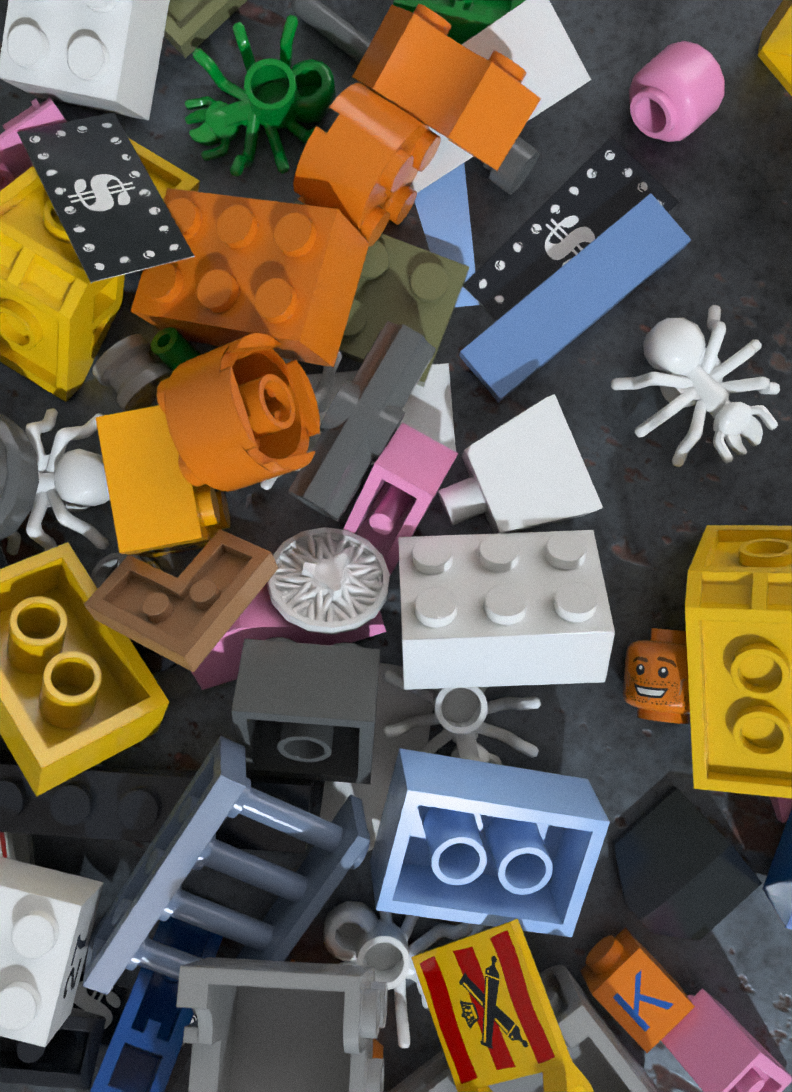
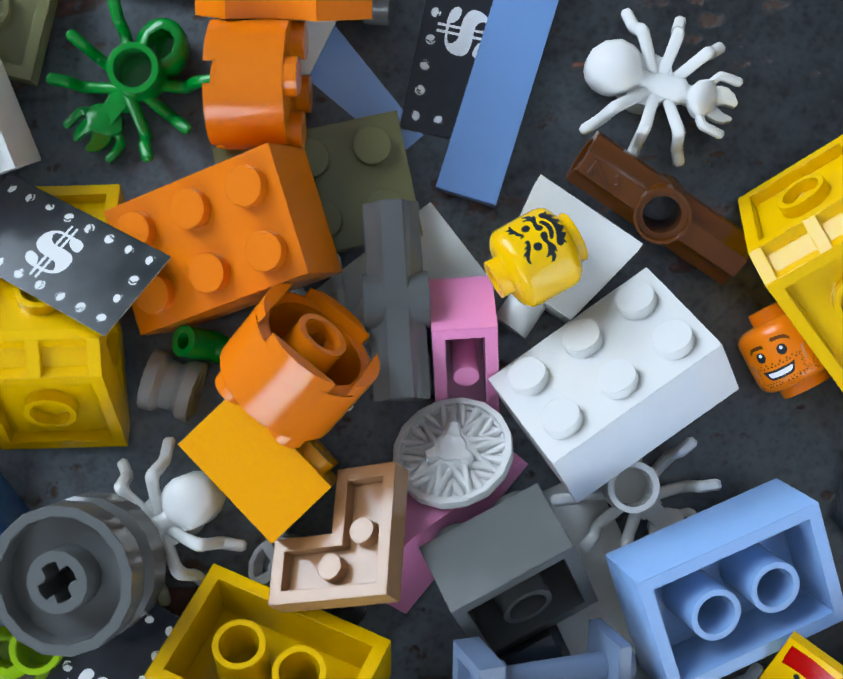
camera: 30 degrees left, 0 degrees up
none -> yellow head [484,208,588,307]
none -> reddish brown piece [566,130,749,285]

